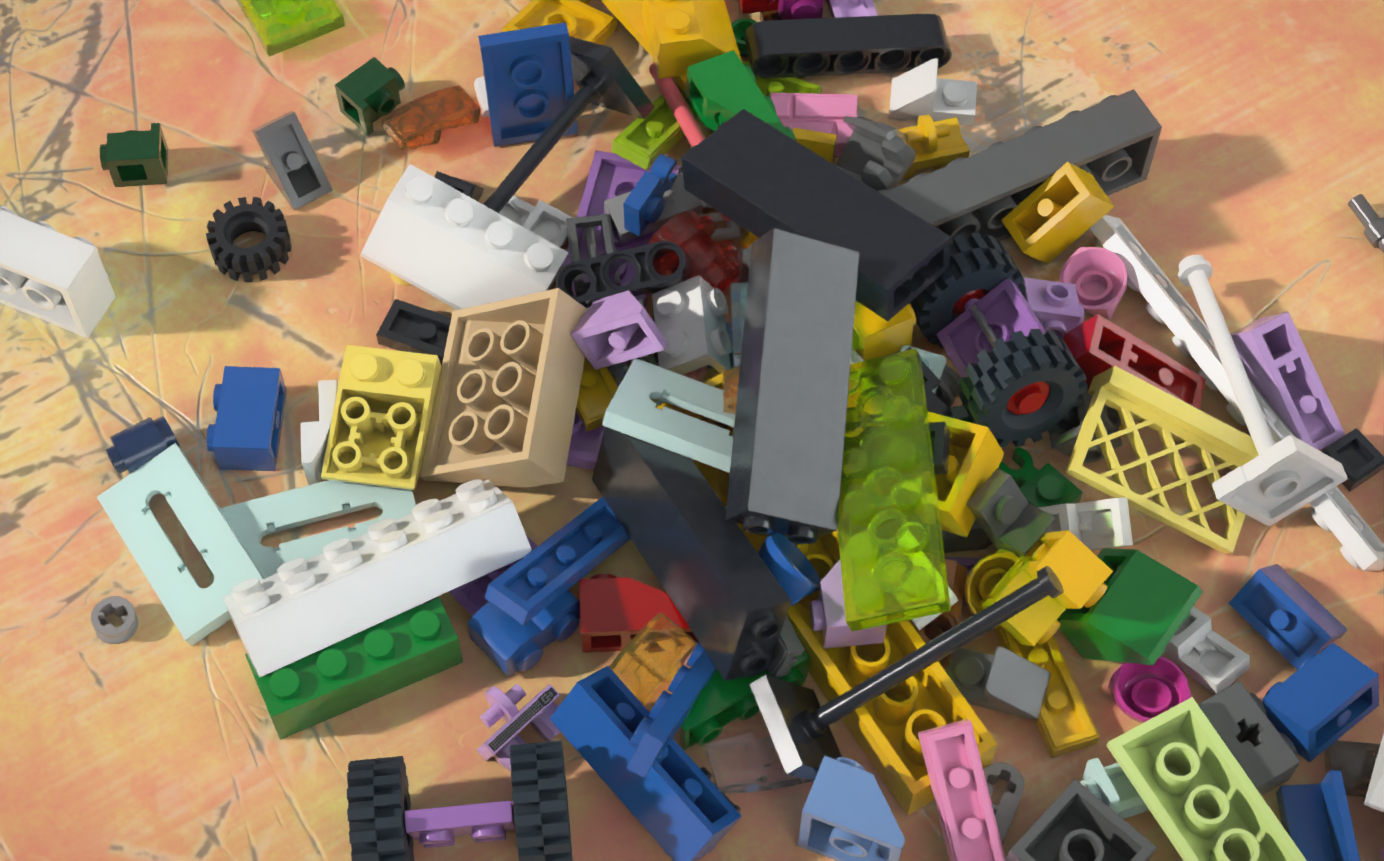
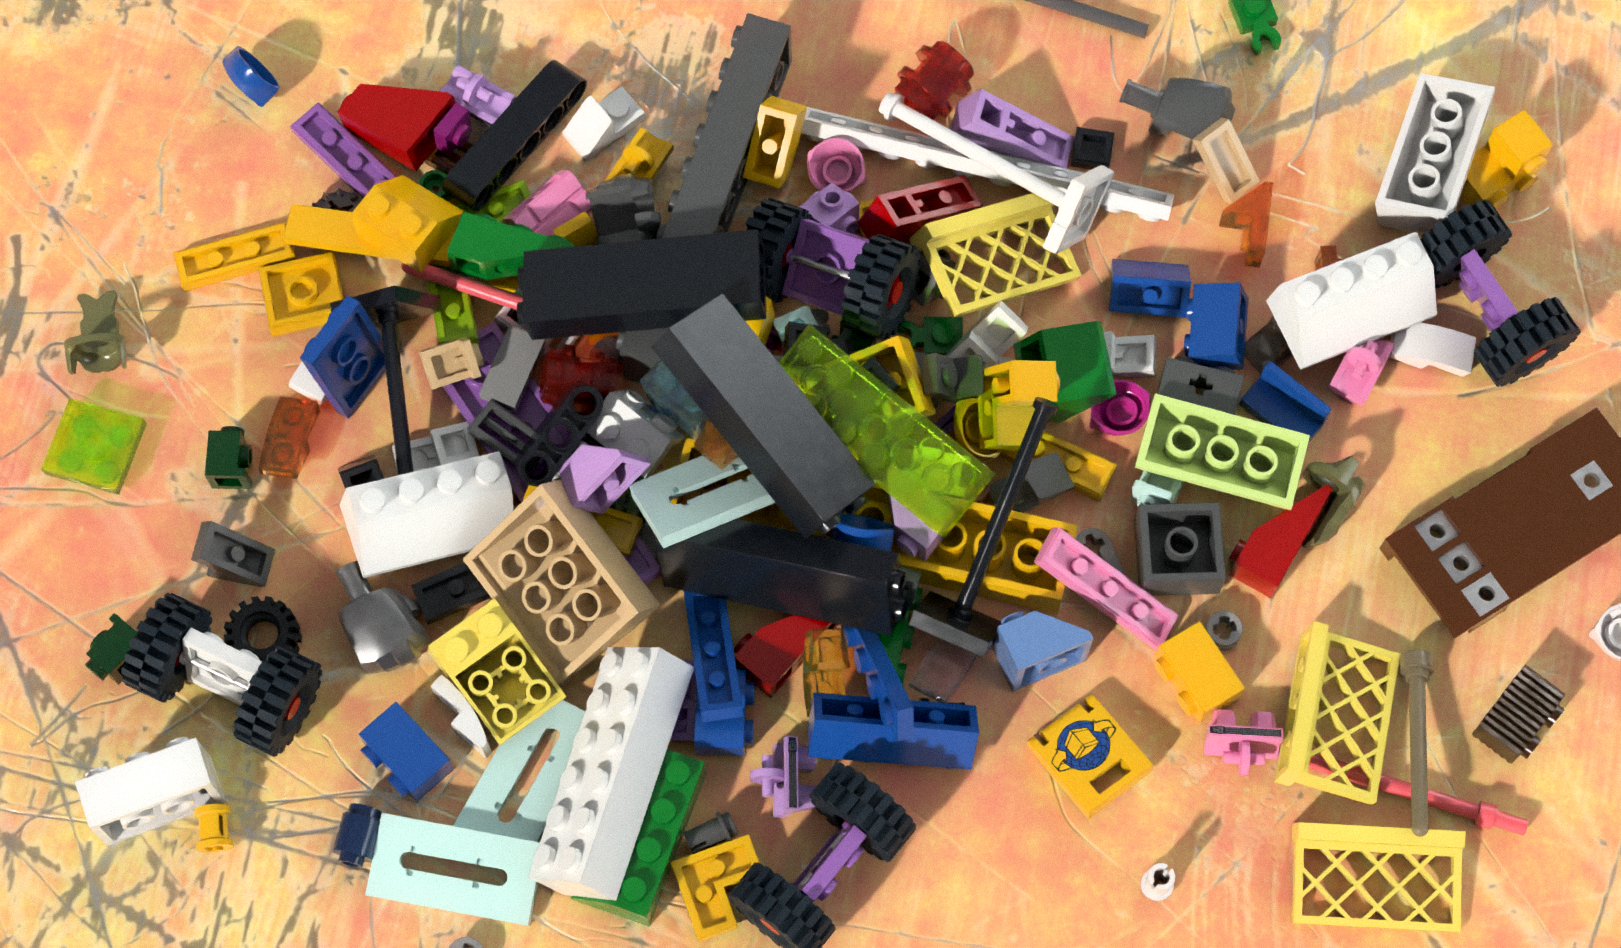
camera: 45 degrees left, 10 degrees up
blue plate [623,154,677,236] -> none
none -> black plate [121,593,322,757]
none -> yellow bush [194,804,234,853]
none -> flat silver piece [335,561,430,674]
none -> tan bracket [419,336,484,390]
none -> yellow plate [671,834,759,943]
none -> dark grey pin [683,812,739,854]
none -> clear red piece [895,41,974,120]

